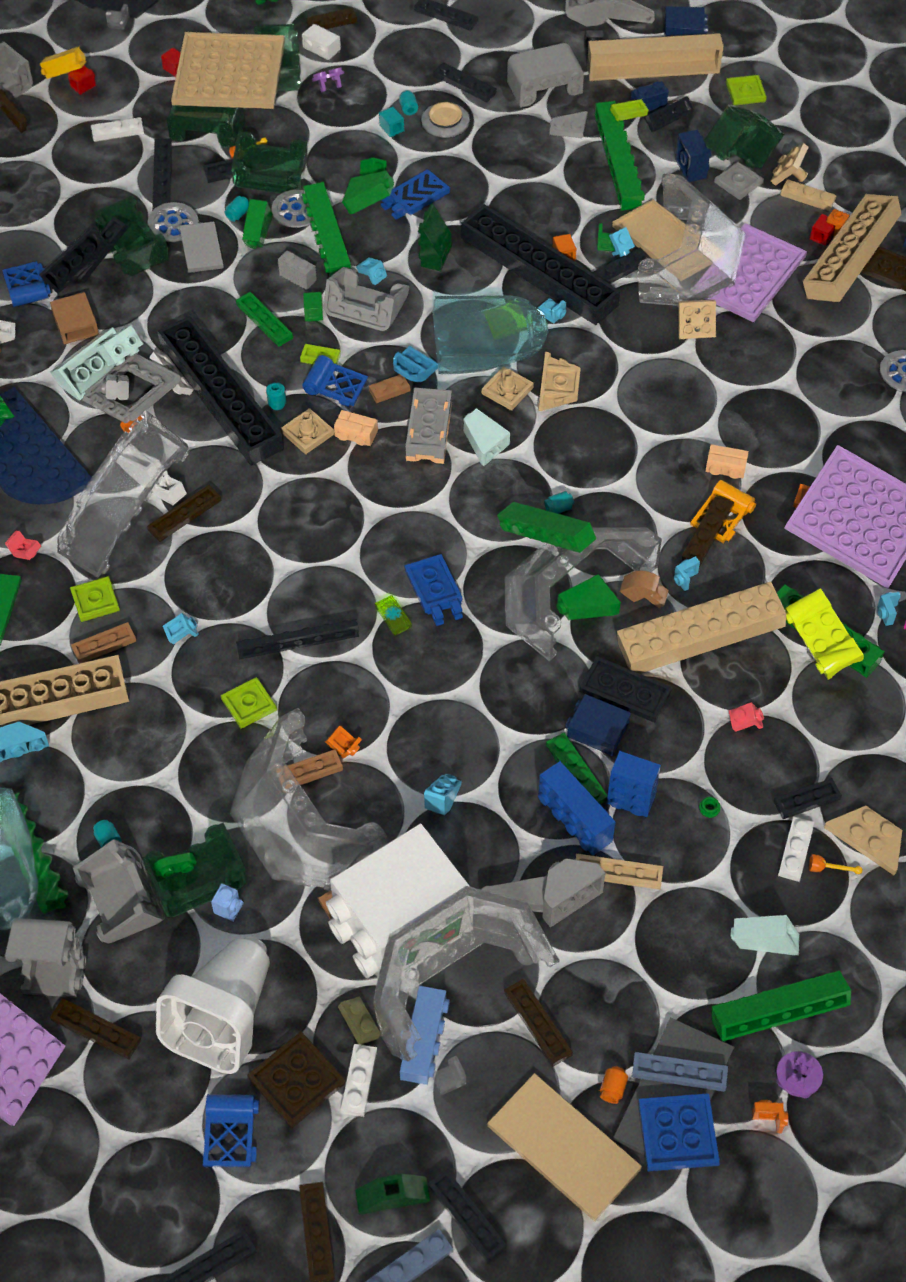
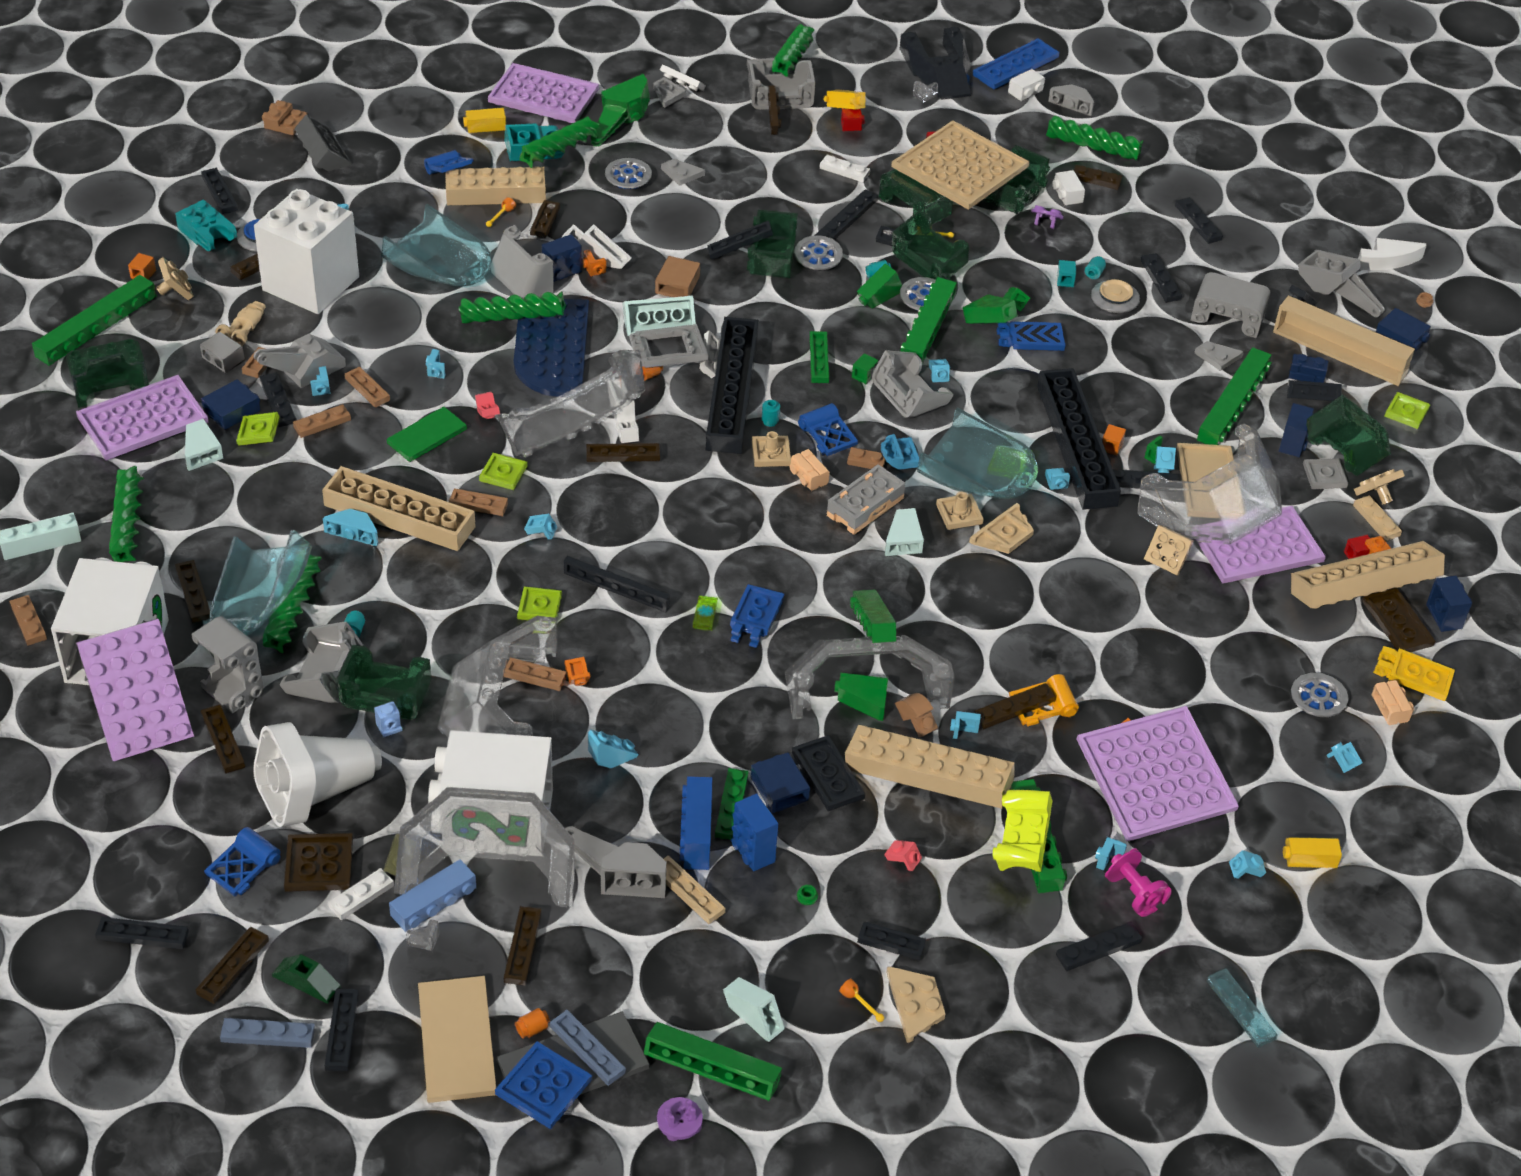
camera: 35 degrees right, 10 degrees down
blue piece [2,261,51,307] -> none
black slope [39,225,111,294] -> none
light aqua brick [96,325,143,366] -> none
light grey brick [102,375,129,400] -> none
green plate [153,853,197,877] -> none
light grey tile [179,222,223,273] -> none
light grey brick [278,251,317,290] -> none
lime tile [300,344,341,365] -> none
dark green slope [418,204,452,271] -> none
teal brick [544,491,574,514] -> none
lime tile [610,99,649,121] -> none
light nougat brick [705,445,749,479] -> none
orange bracket [752,1100,788,1133] -> none
white plate [778,817,814,882] -> none

